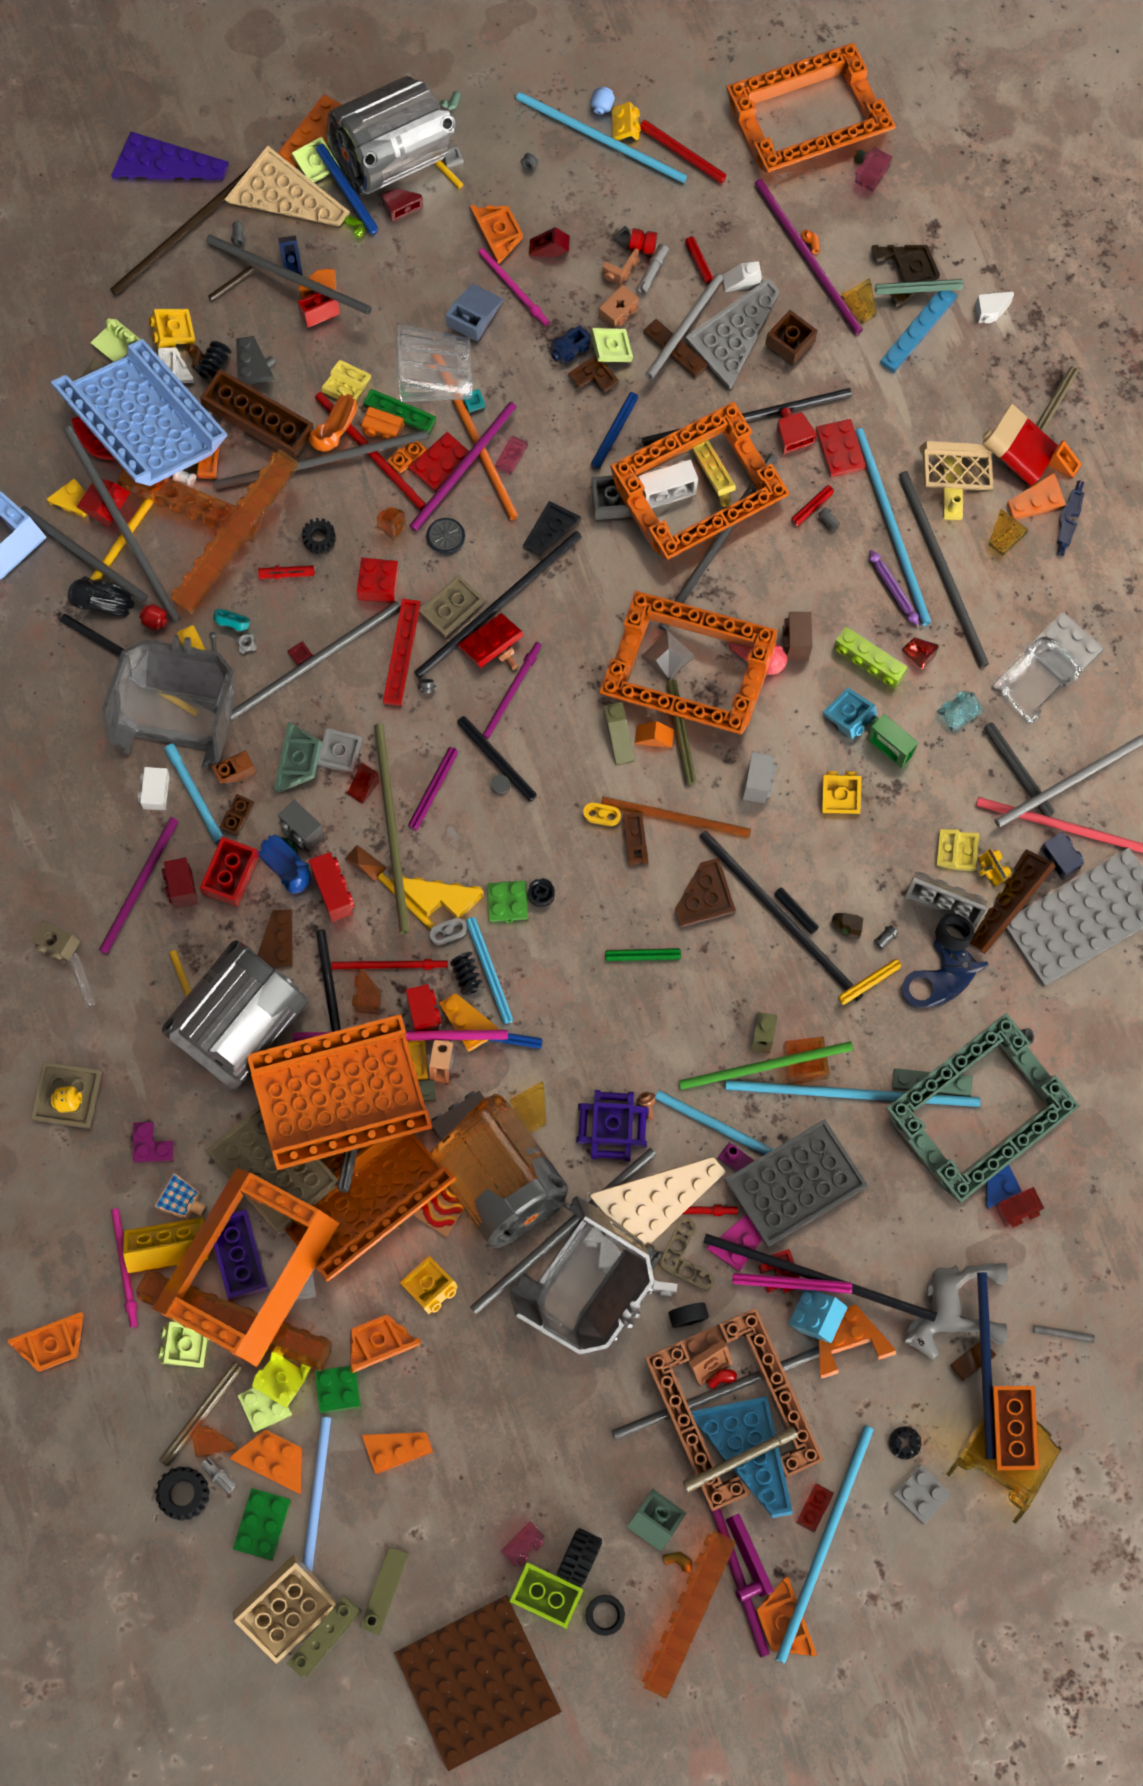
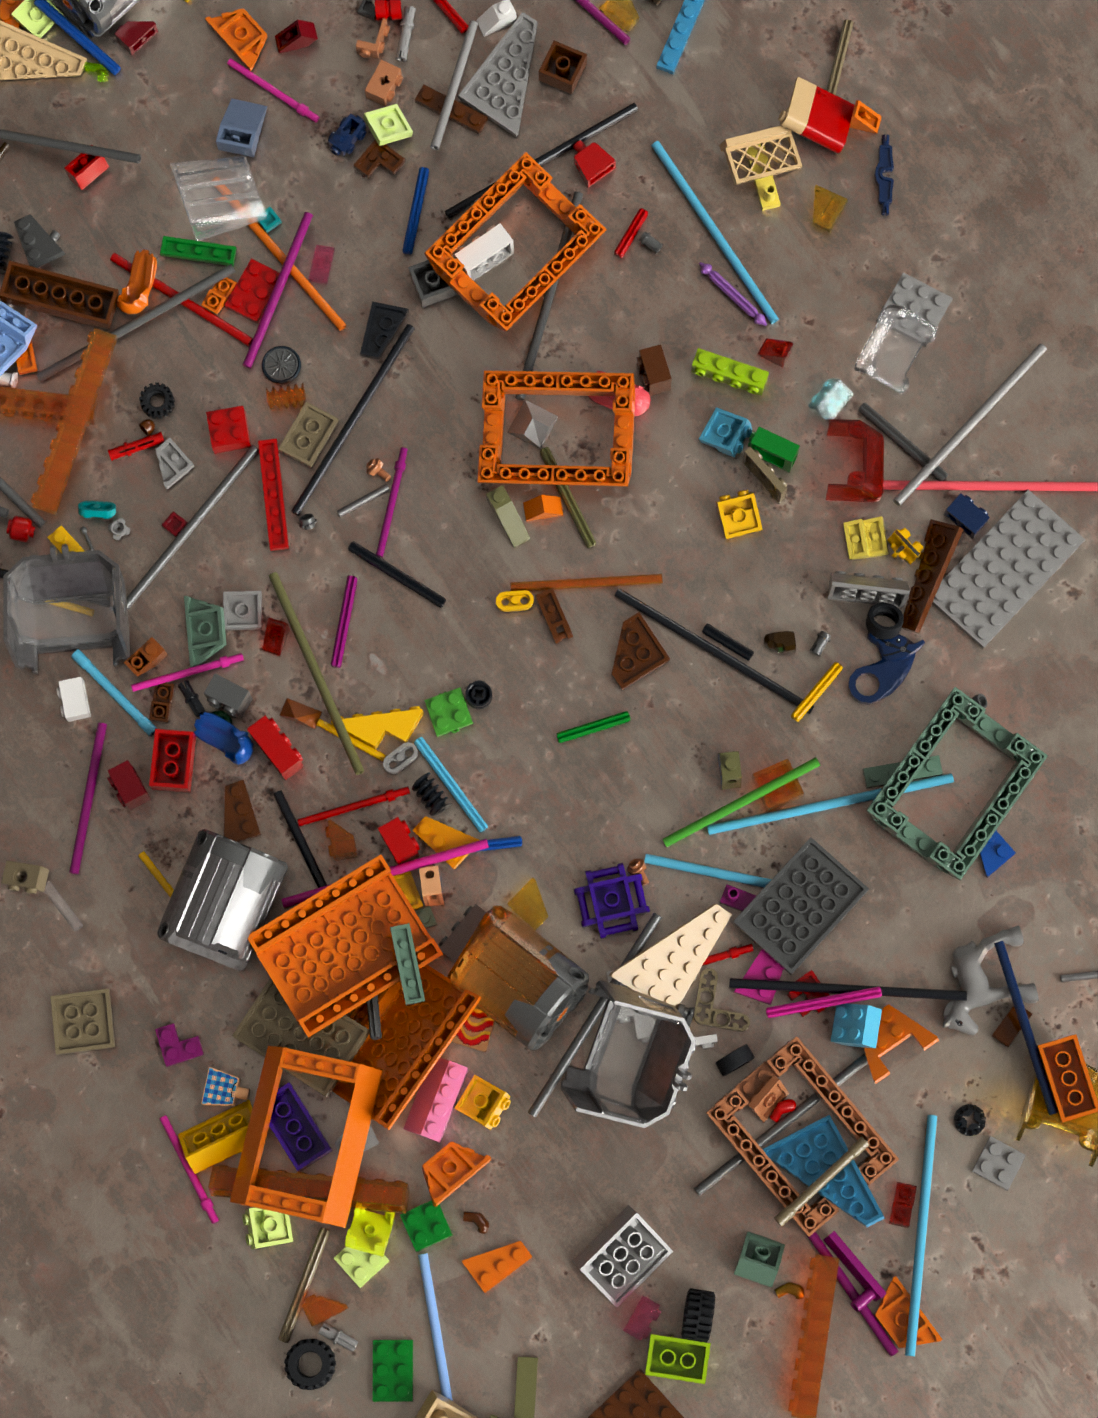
camera: 10 degrees left, 5 degrees up
orange wing [7,1312,84,1372] -> none
yellow head [51,1086,82,1113] -> none
orange wing [230,1430,302,1494] -> none
dark blue slope [278,235,303,275] -> none
orange slope [299,268,336,298] -> none
light yellow slope [321,360,371,402] -> none
orange brick [362,407,404,440] -> none
clear orange slope [376,507,406,540] -> none
red plate [458,613,524,668] -> none
dark grey tile [491,775,510,795] -> none
black tyre [585,1595,625,1636] -> none
light yellow piece [691,441,736,507] -> none
light grey brick [743,752,777,804] -> none
red plate [816,419,866,477] -> none
dark grey piece [899,471,989,668] -> none
clear red brick [995,1187,1045,1228] -> none
orange wing [1007,473,1066,520] -> none
none -> dark pink bar [131,653,244,692]
none -> reddish brown hinge [139,419,155,436]
none -> light grey wing [155,438,195,490]
none -> black axle [178,680,205,717]
none -> clear orange piece [266,383,306,410]
none -> flat silver bar [337,484,390,517]
none -> sand green plate [390,923,425,1005]
none -> bright pink slope [403,1058,469,1143]
none -> reddish brown arm [463,1212,489,1234]
none -> light grey slope [572,1205,673,1308]
none -> dark tan plate [743,447,787,503]
none -> clear red windscreen [826,419,884,502]

